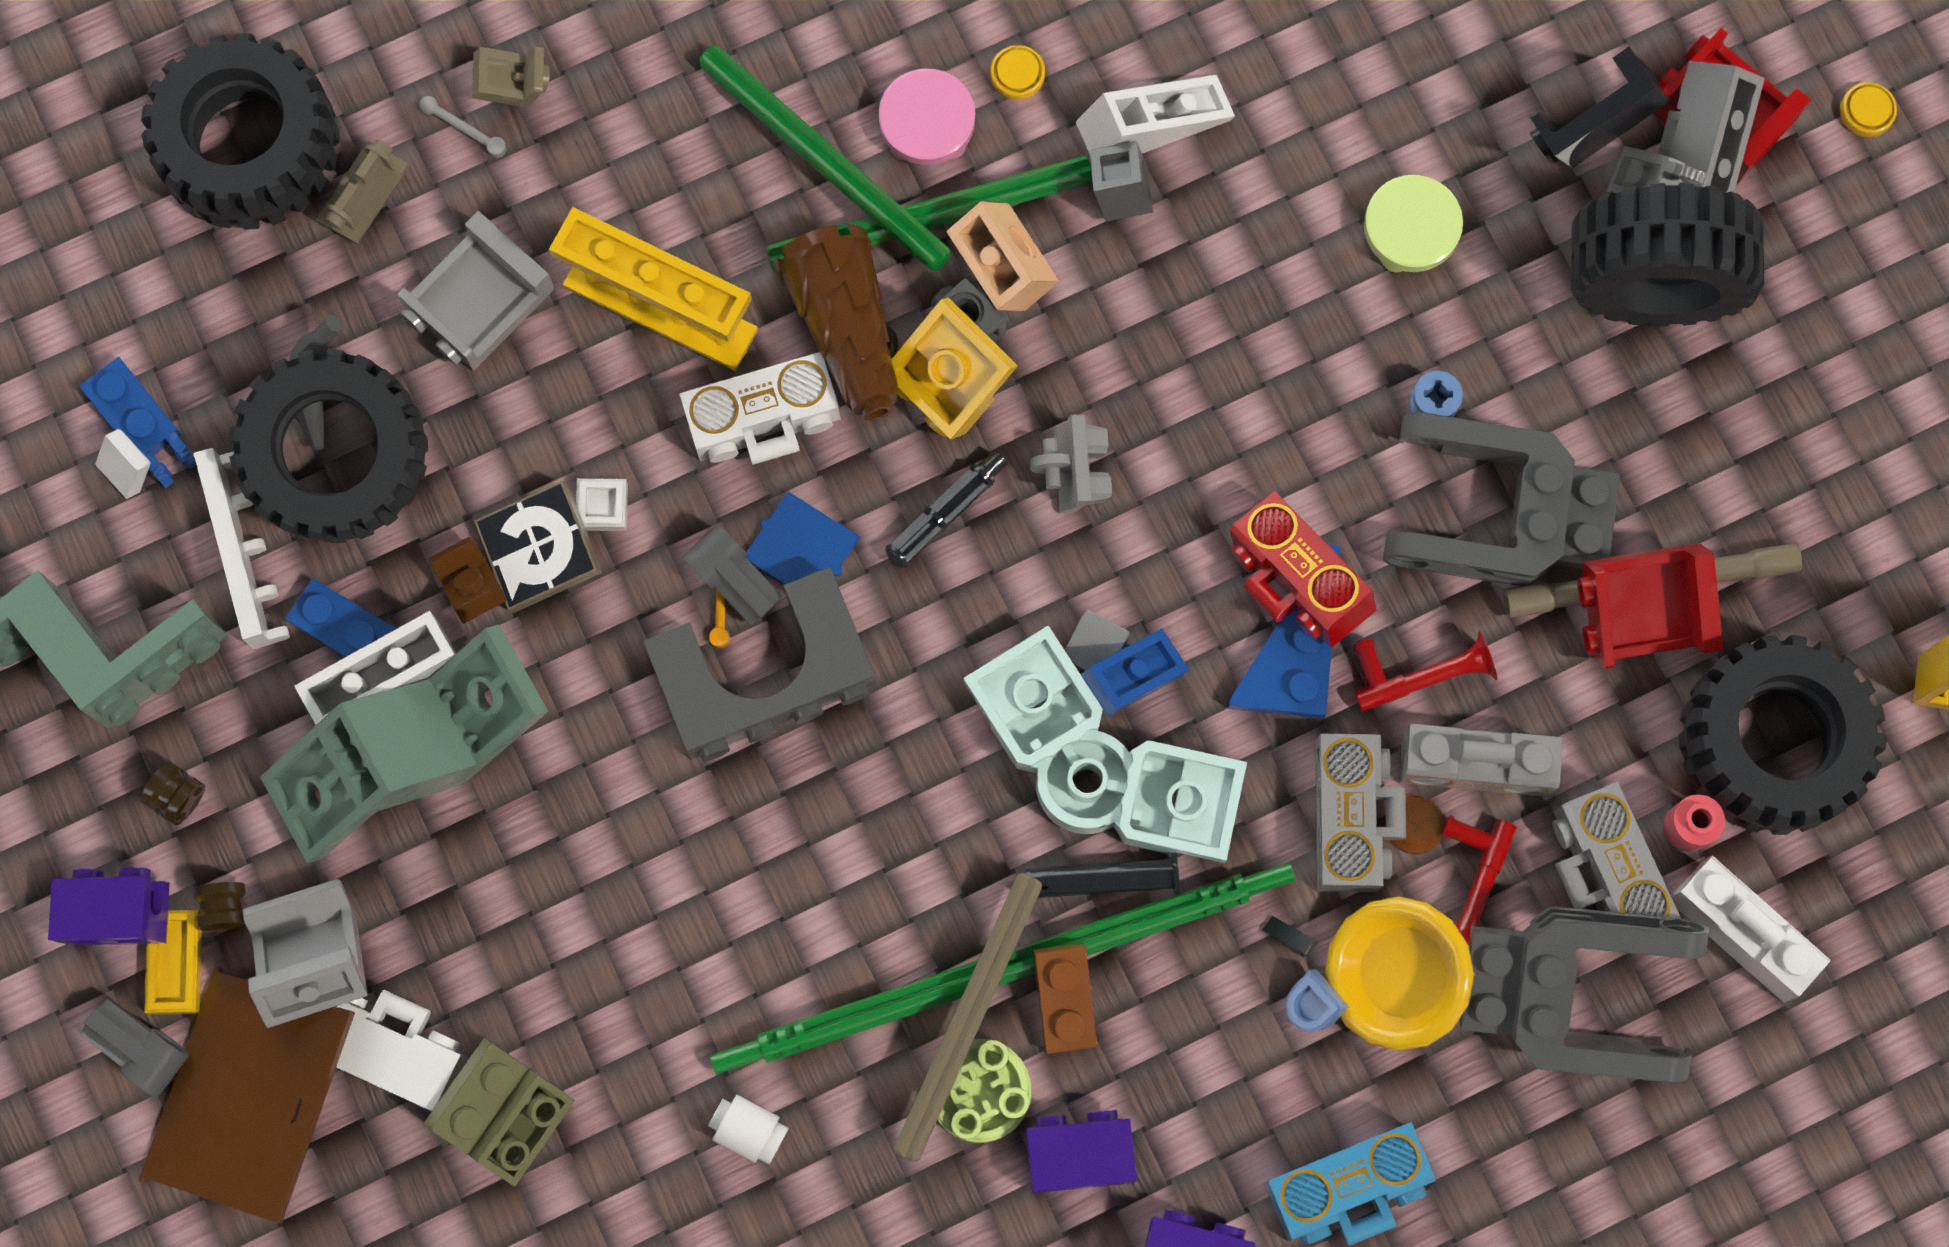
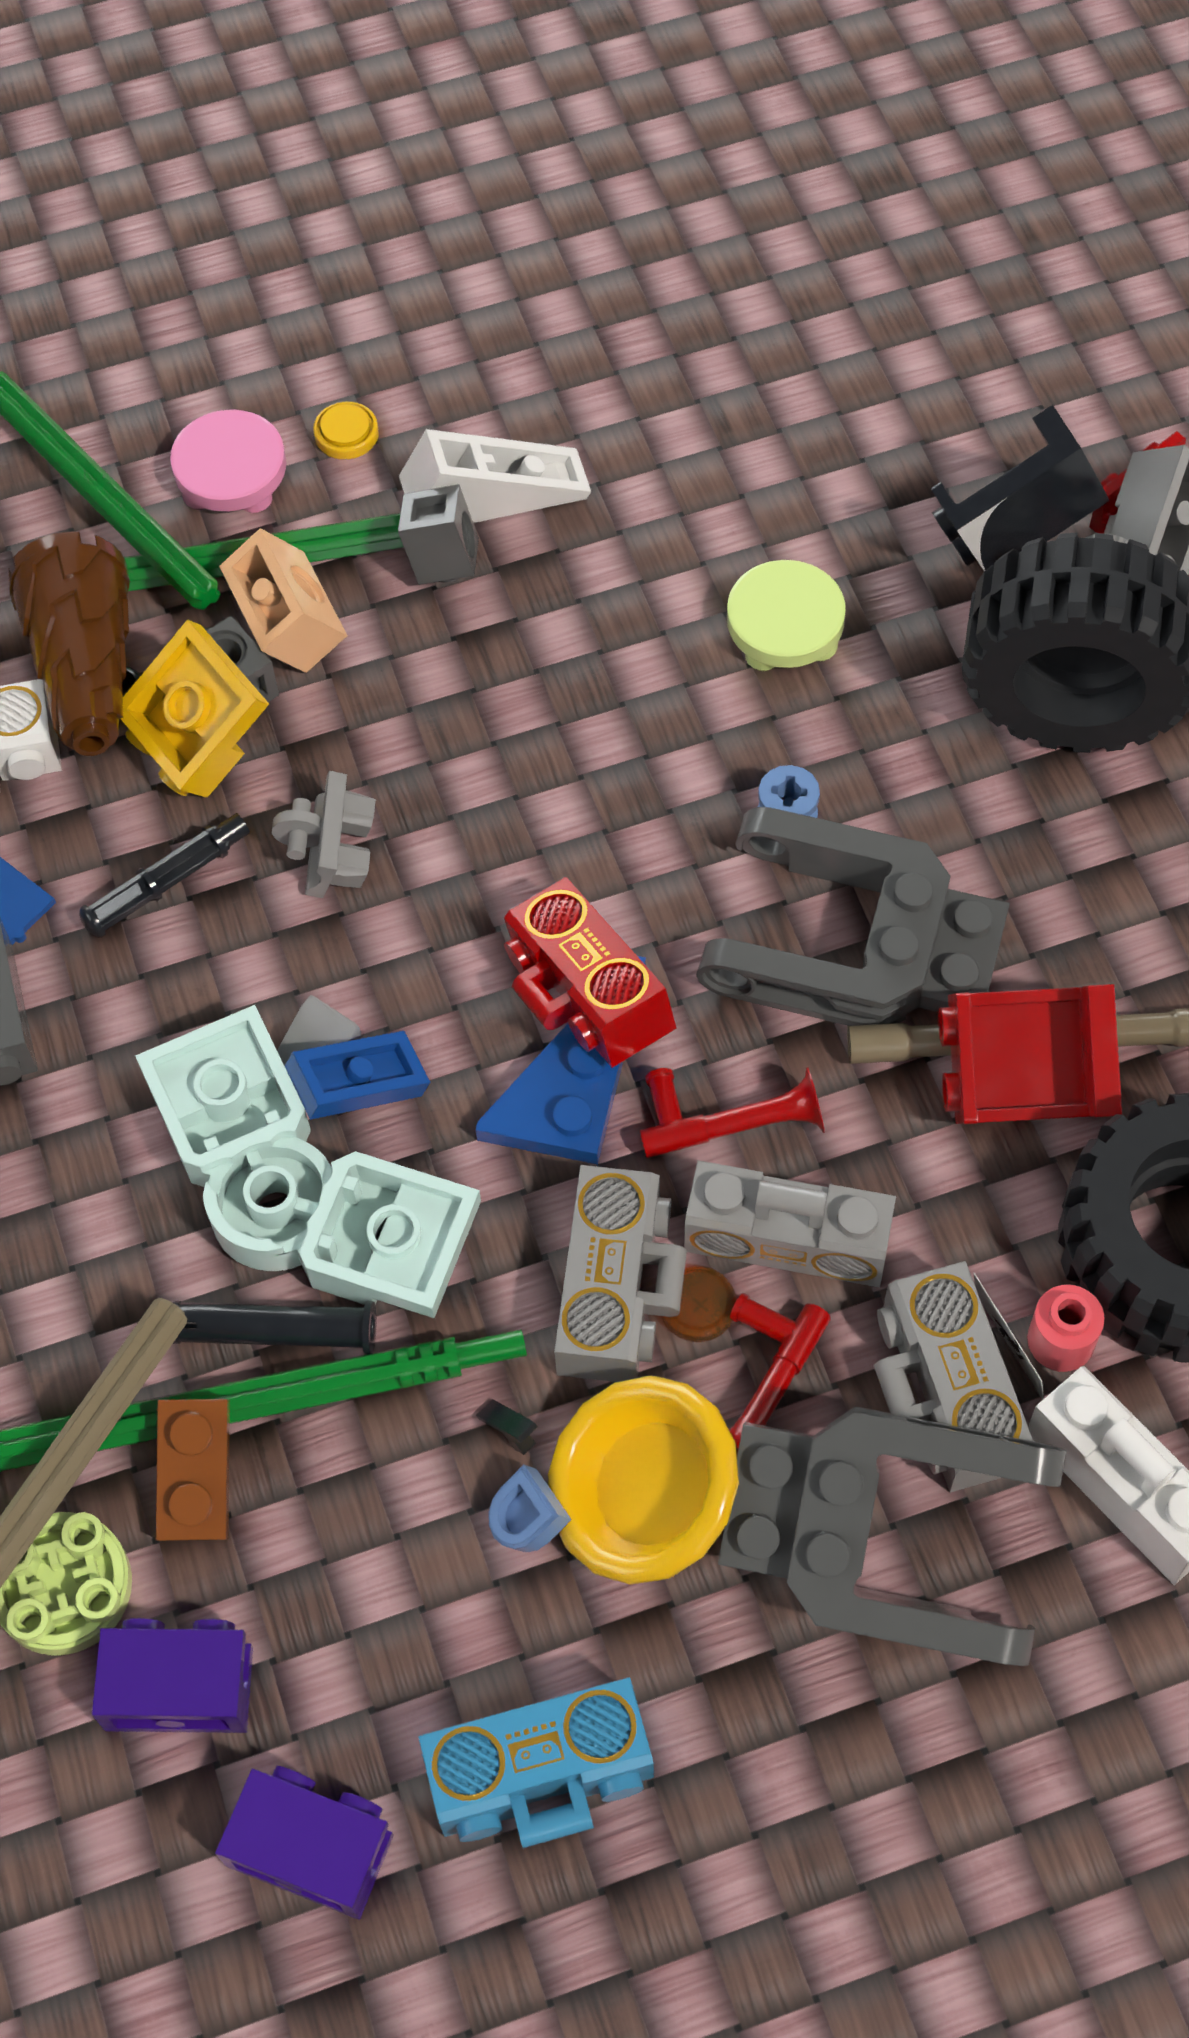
camera: 10 degrees right, 15 degrees down
none -> white sticker [973,1272,1044,1400]

